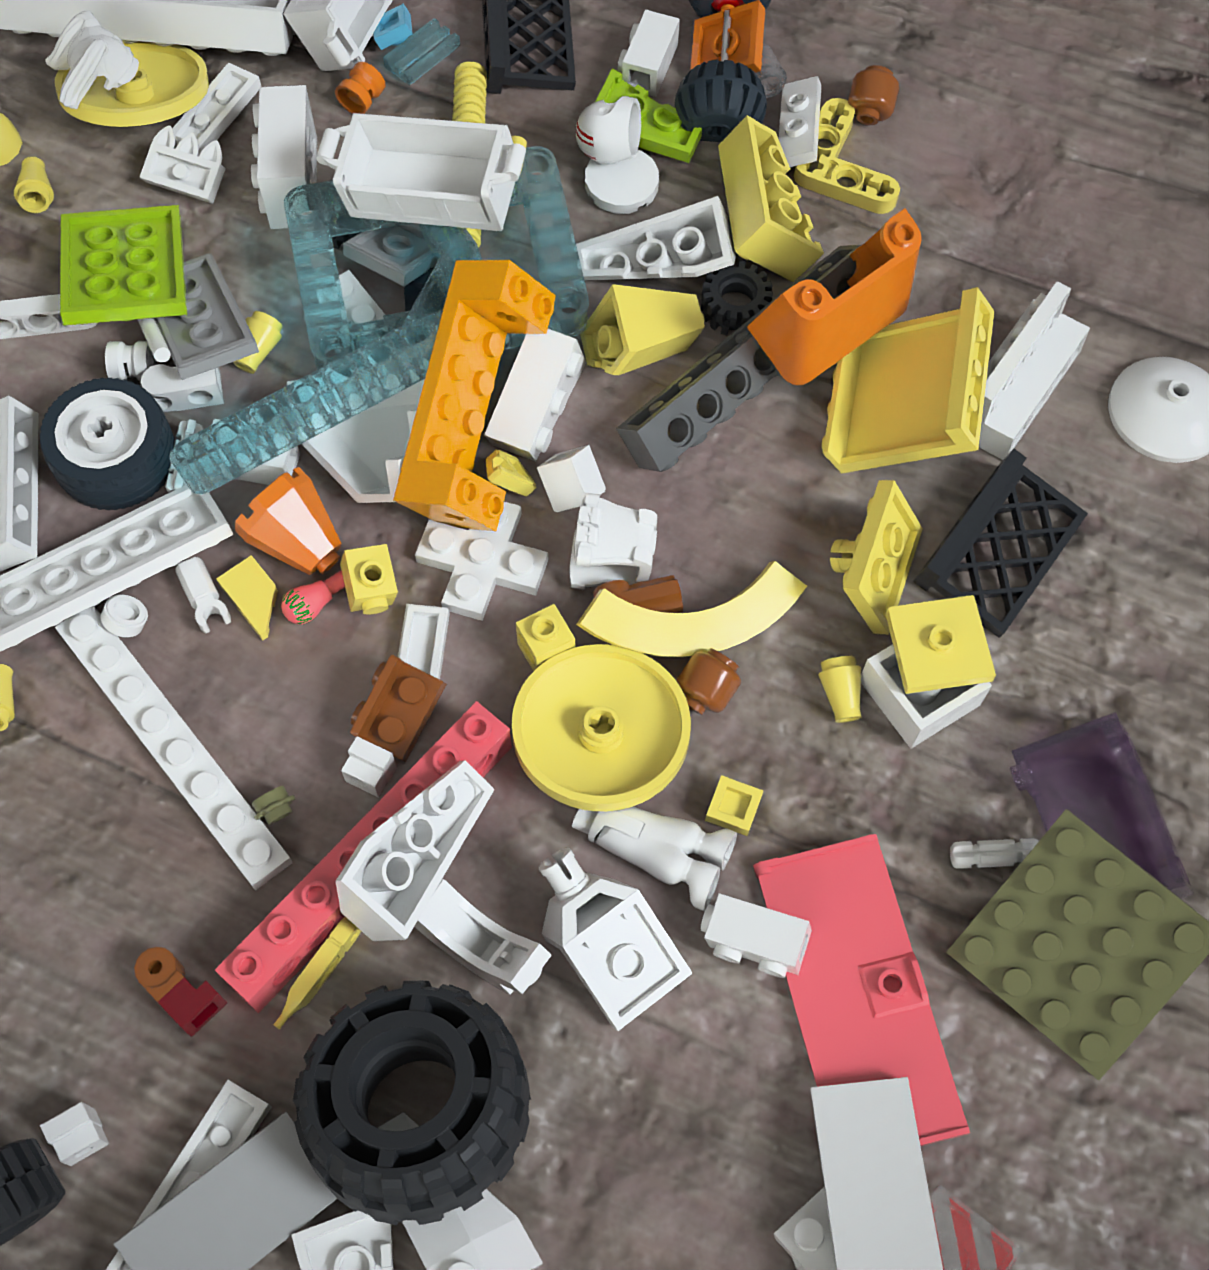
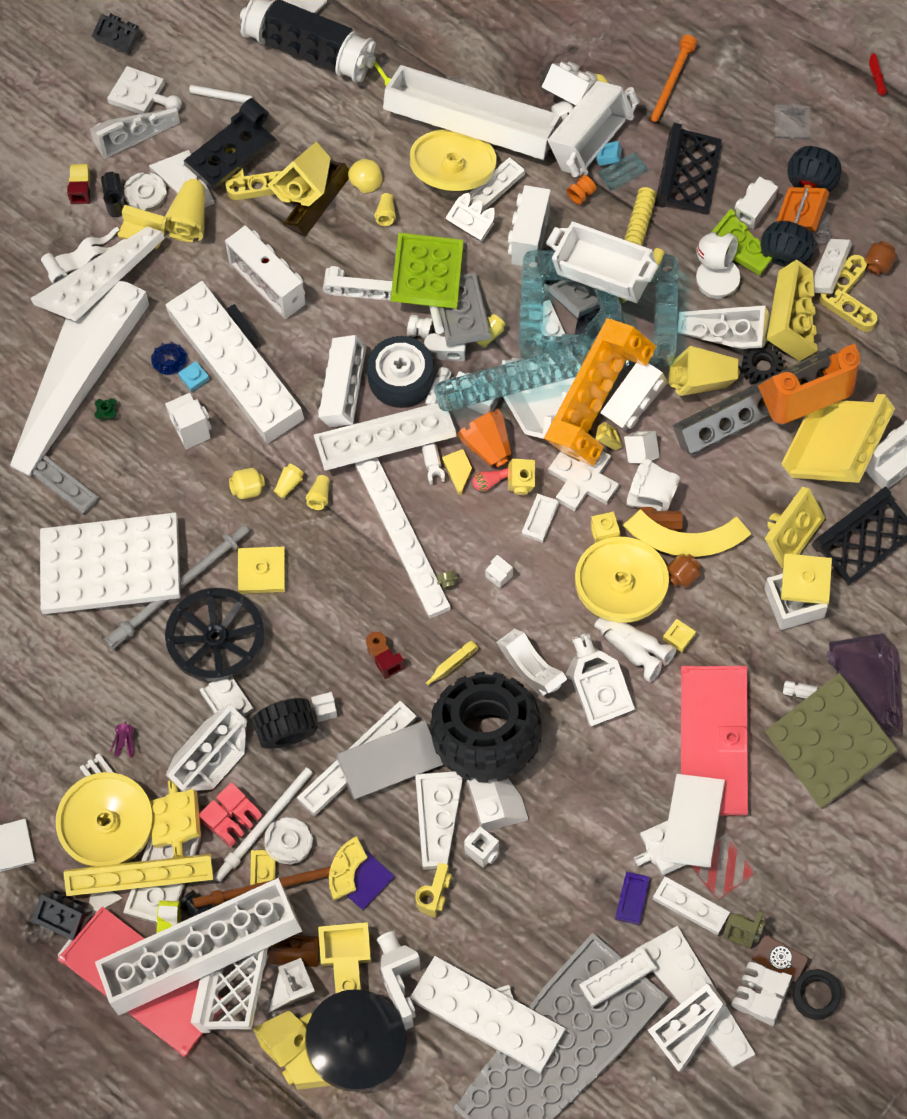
camera: 20 degrees right, 0 degrees up
white hair [45,11,139,109] -> none
white tile [101,595,148,637] -> none
coral brick [215,701,512,1013] -> none
white wedge [335,760,495,941] -> none
dark orange bracket [350,655,447,762] -> none
white brick [701,893,812,978] -> none
light yellow cone [818,656,862,723] -> none

